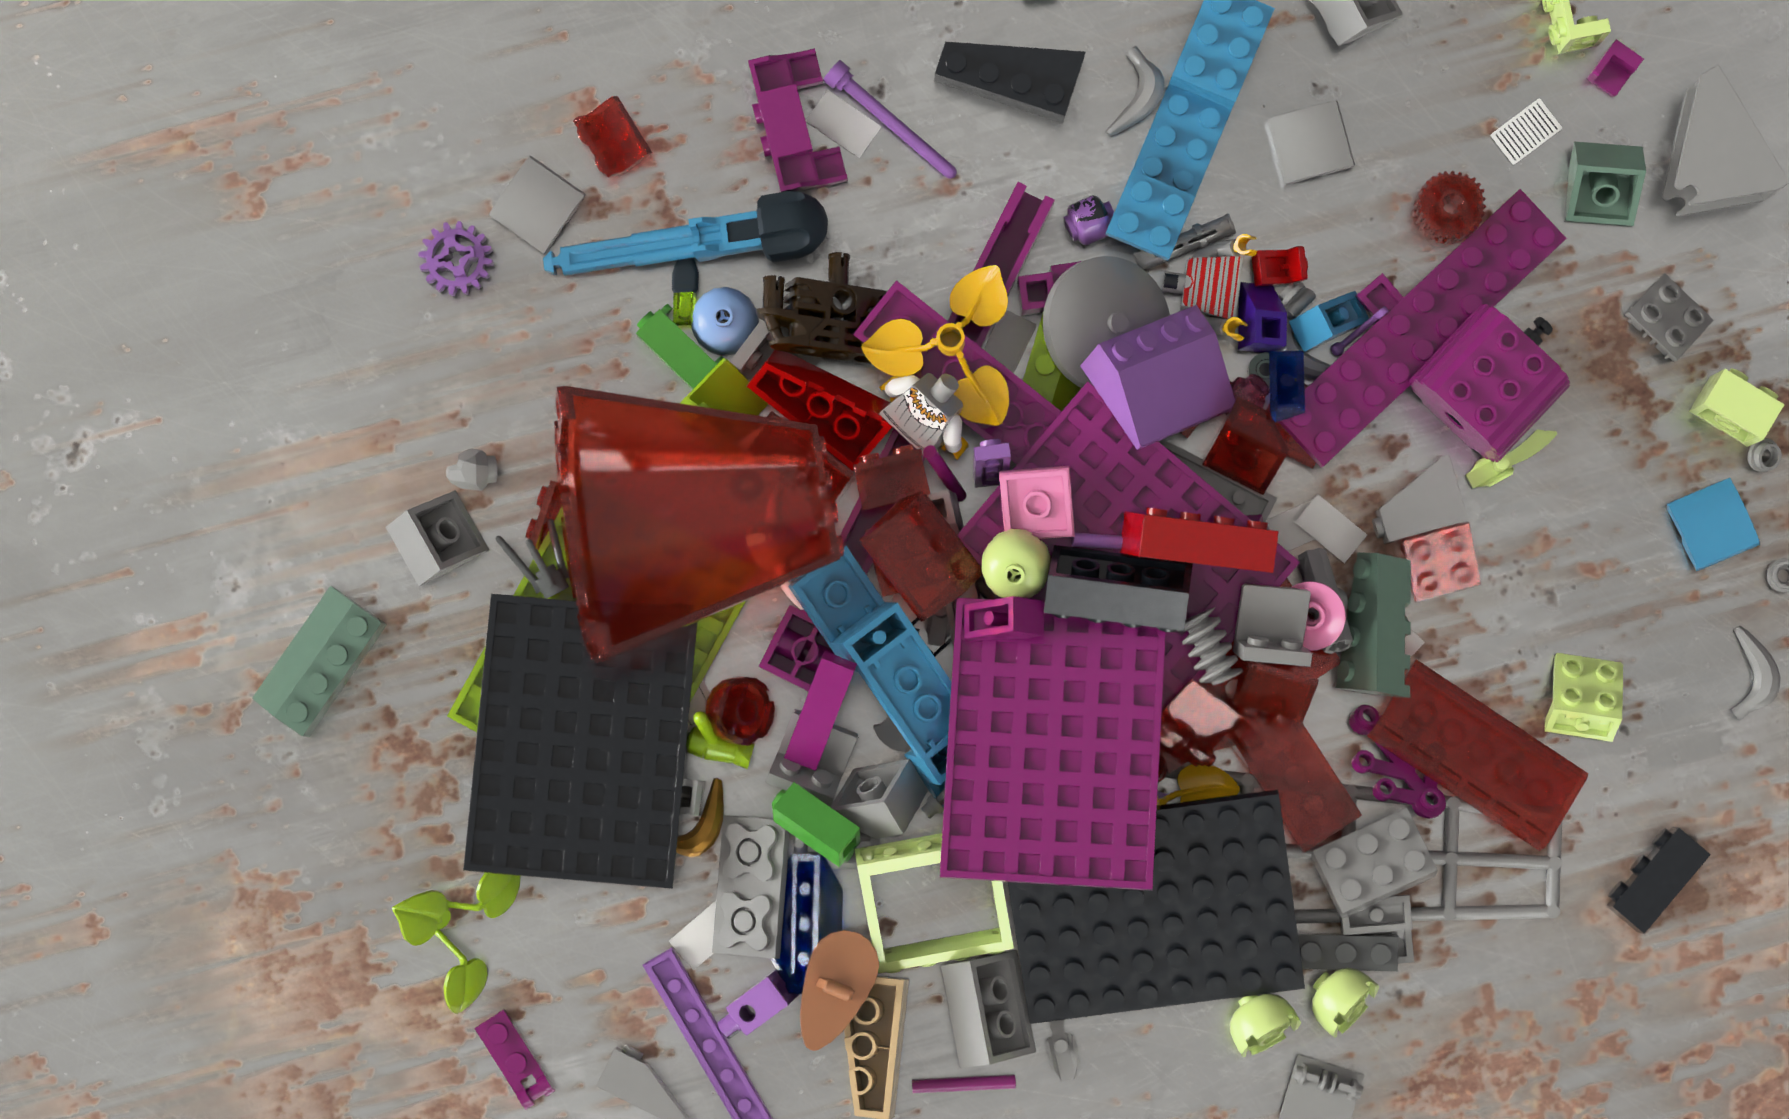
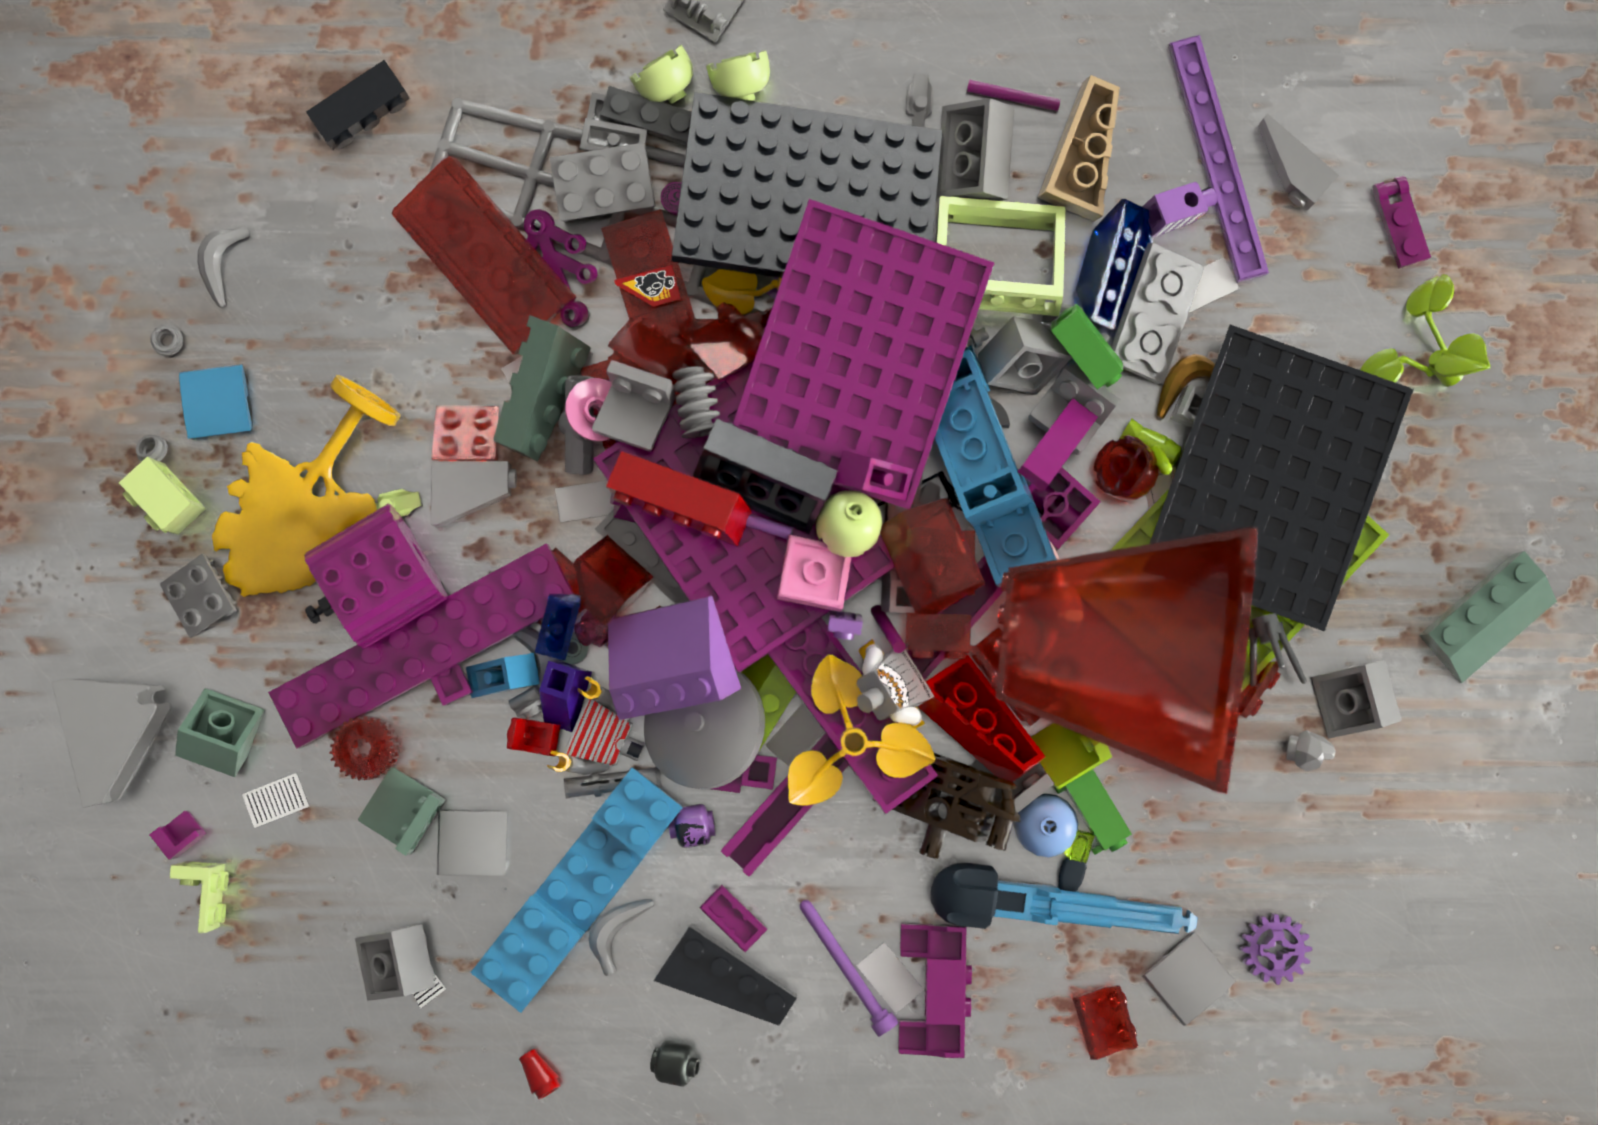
camera: 165 degrees left, 0 degrees up
nougat shield [800,930,879,1051] -> none
white sticker [1295,494,1367,564] -> none
medium lavender hinge [1331,306,1389,356] -> none
yellowish green bracket [1544,653,1623,742] -> none
none -> yellow plant [212,375,401,597]
none -> sand green bracket [358,767,446,856]
none -> sticker [614,265,681,307]
none -> magenta tile [660,182,682,215]
none -> magenta plate [699,885,767,952]

